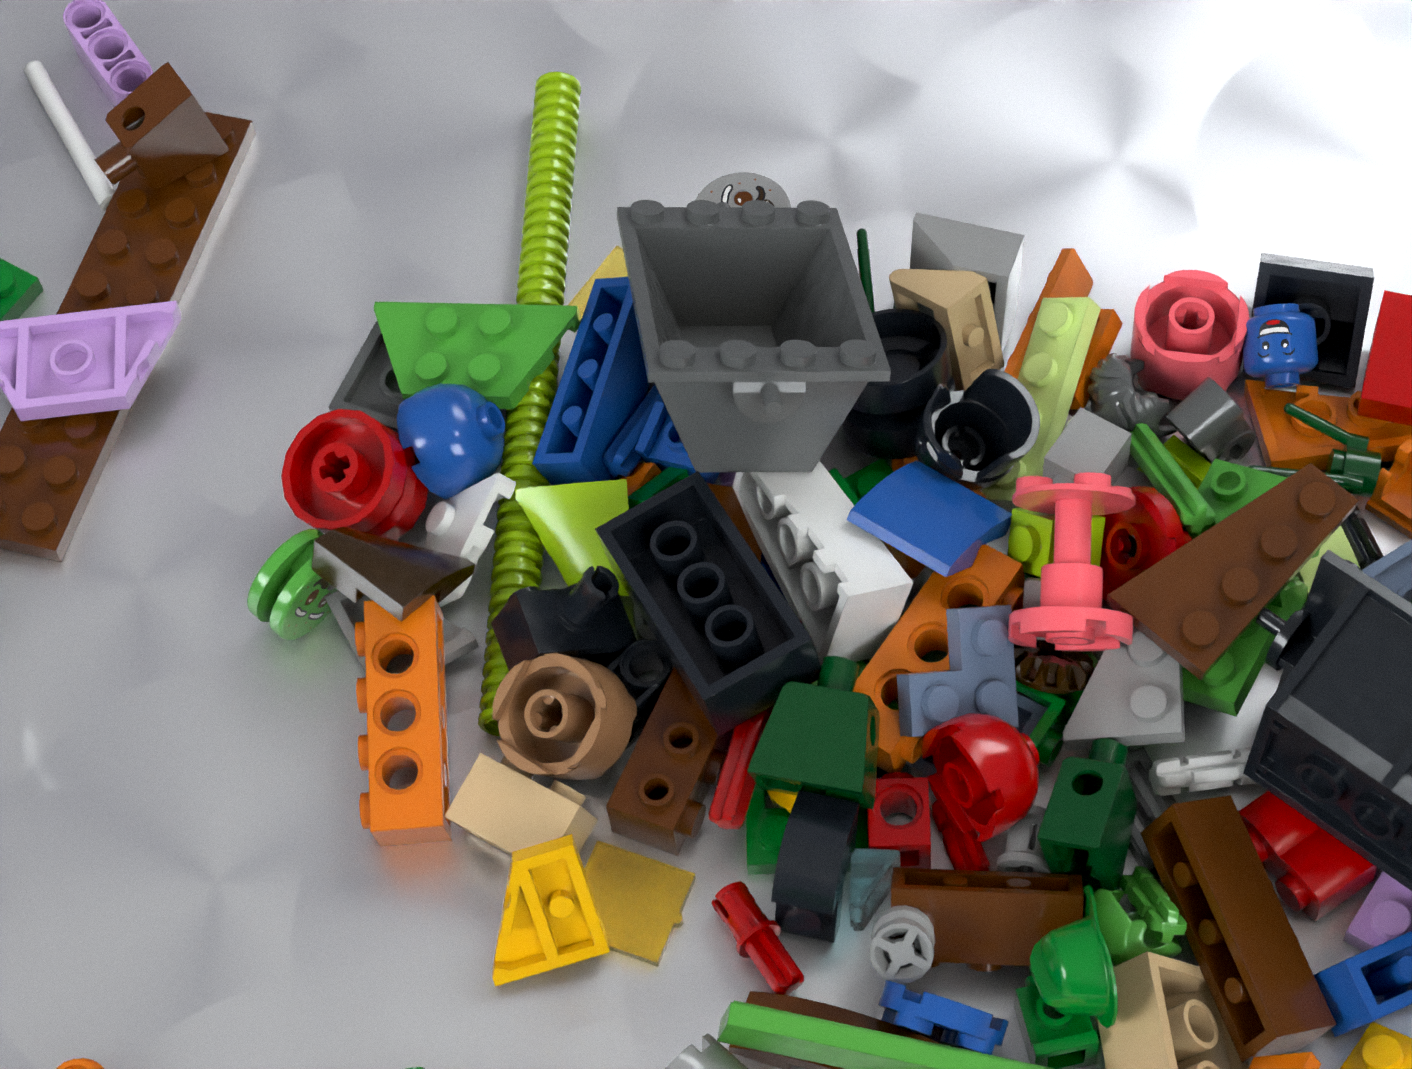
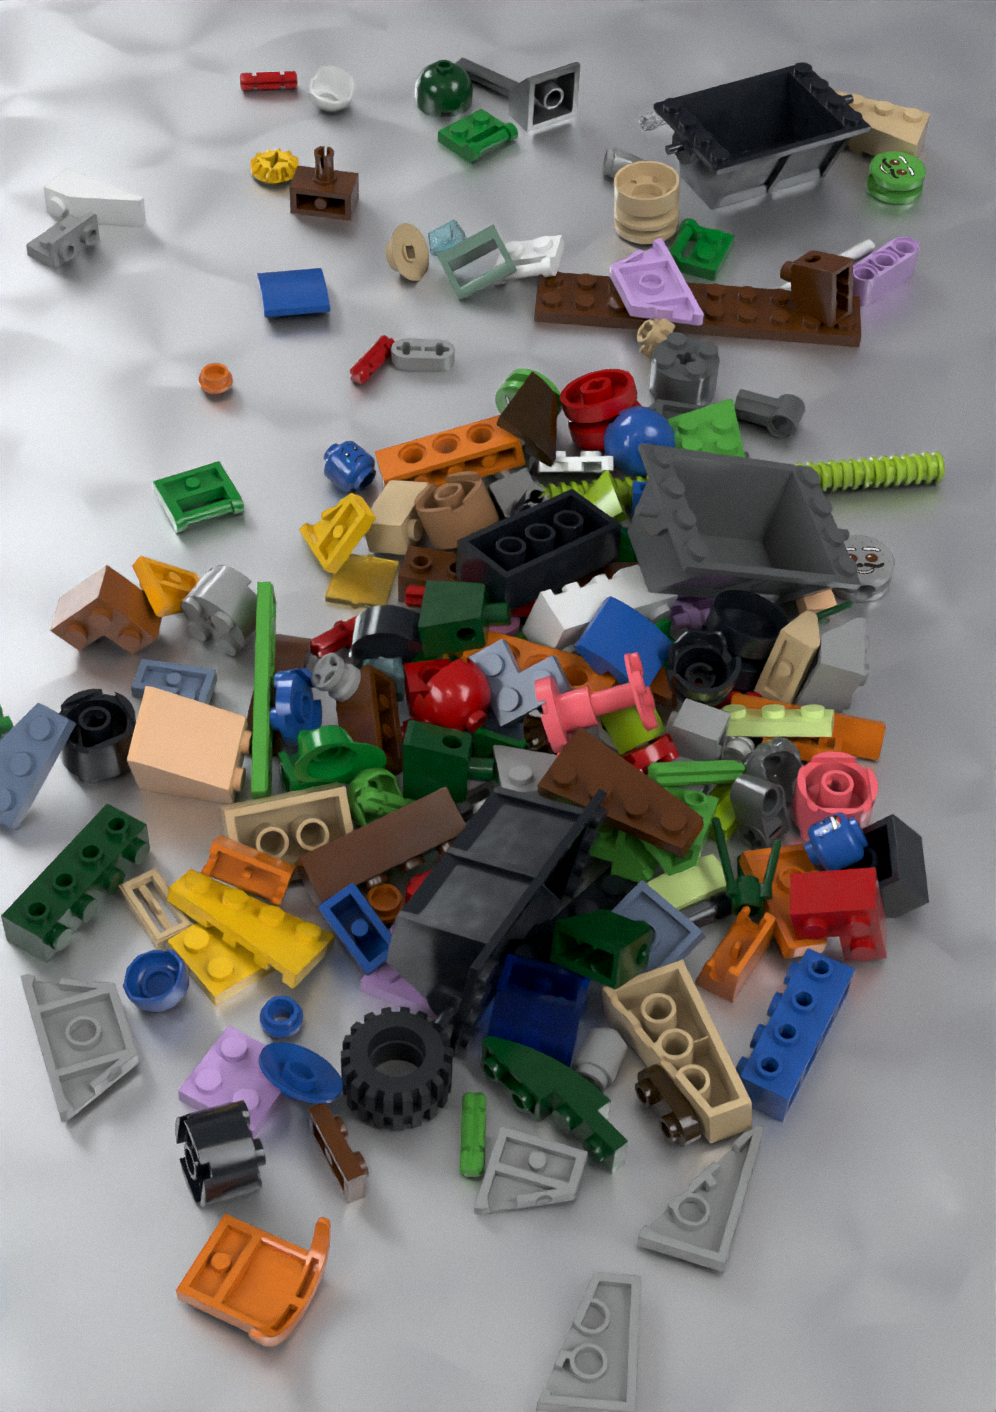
camera: 70 degrees right, 10 degrees down
none -> blue head [323,441,376,493]
none -> red axle [349,335,395,385]
none -> orange plate [365,884,405,924]
none -> light grey beam [391,339,455,372]
none -> tan gear [637,317,676,359]
none -> dark grey brick [649,332,720,406]
none -> dark grey piece [734,389,805,439]

